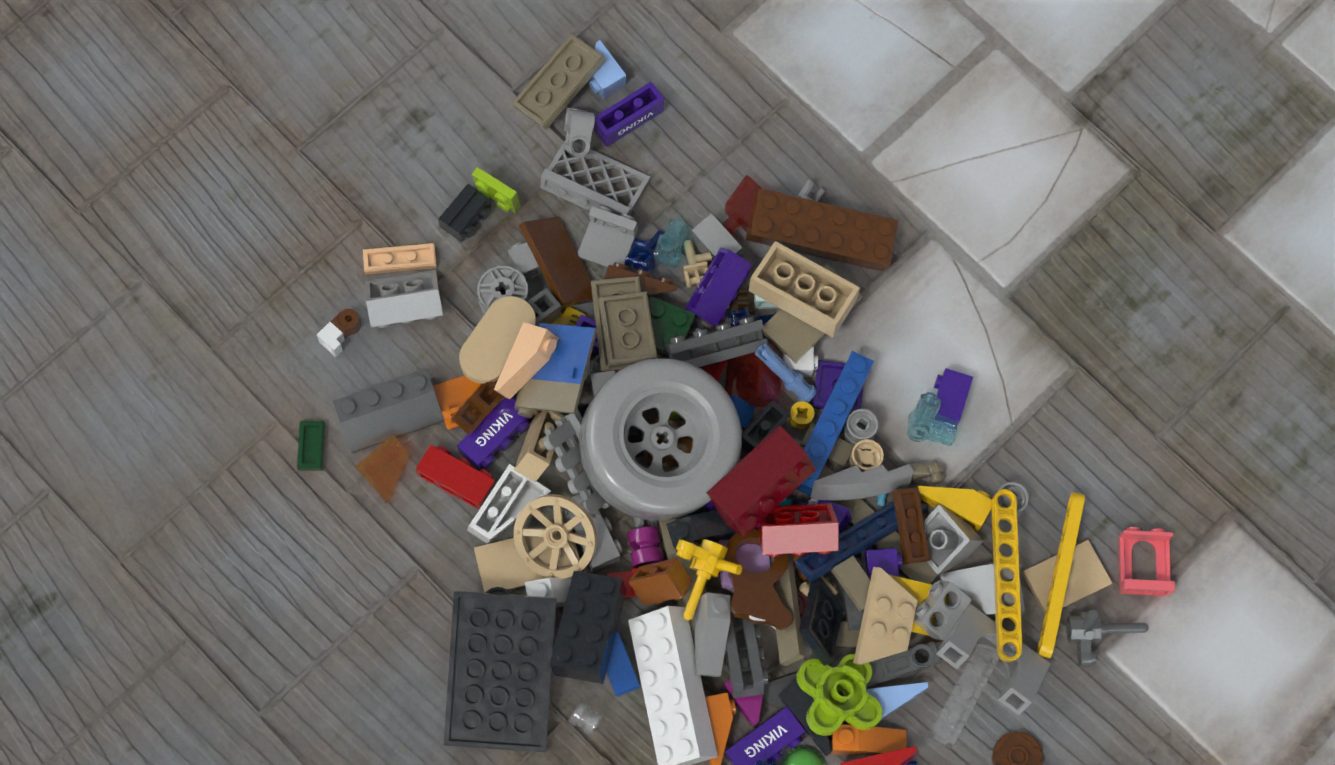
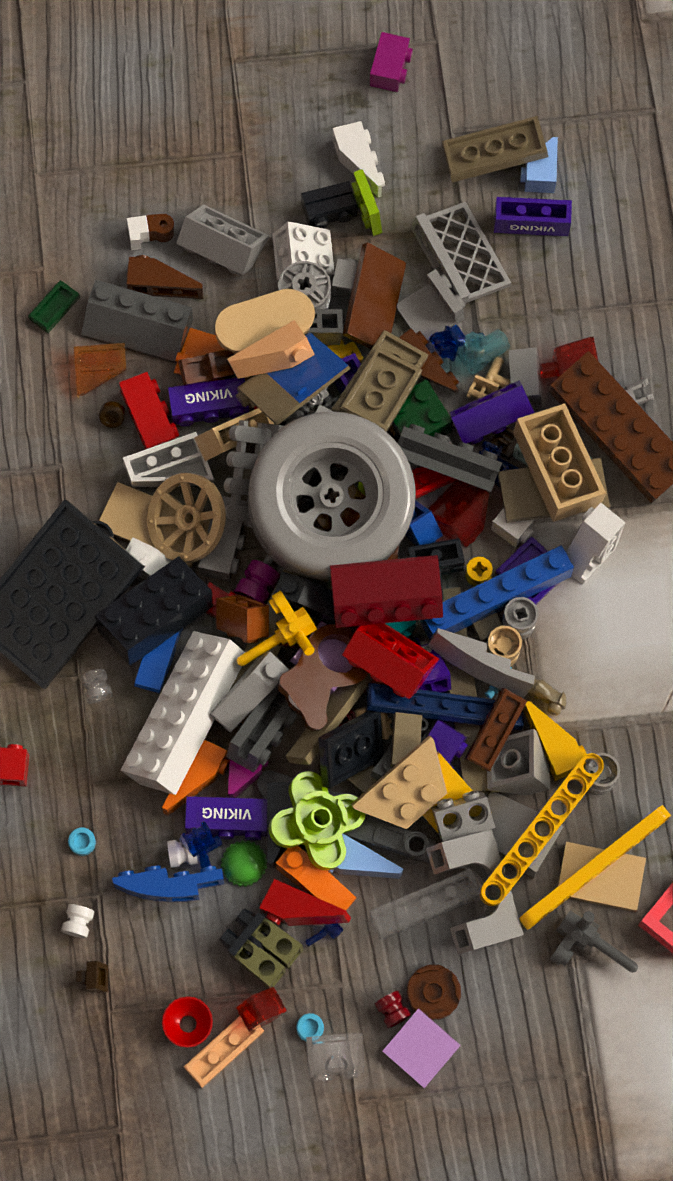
camera: 40 degrees right, 0 degrees up
light nougat tile [363,243,437,275] -> none
light grey piece [564,107,595,157] -> none
medium blue pin [755,343,817,402] -> none
clear light blue piece [907,392,957,446] -> none
dark purple brick [927,368,973,428] -> none
none -> dark brown tile [99,401,125,428]
none -> reddish brown slope [127,255,204,299]
none -> white bracket [272,222,335,280]
none -> white slope [332,121,385,197]
none -> magenta brick [370,32,413,92]
none -> white wedge [566,503,625,585]

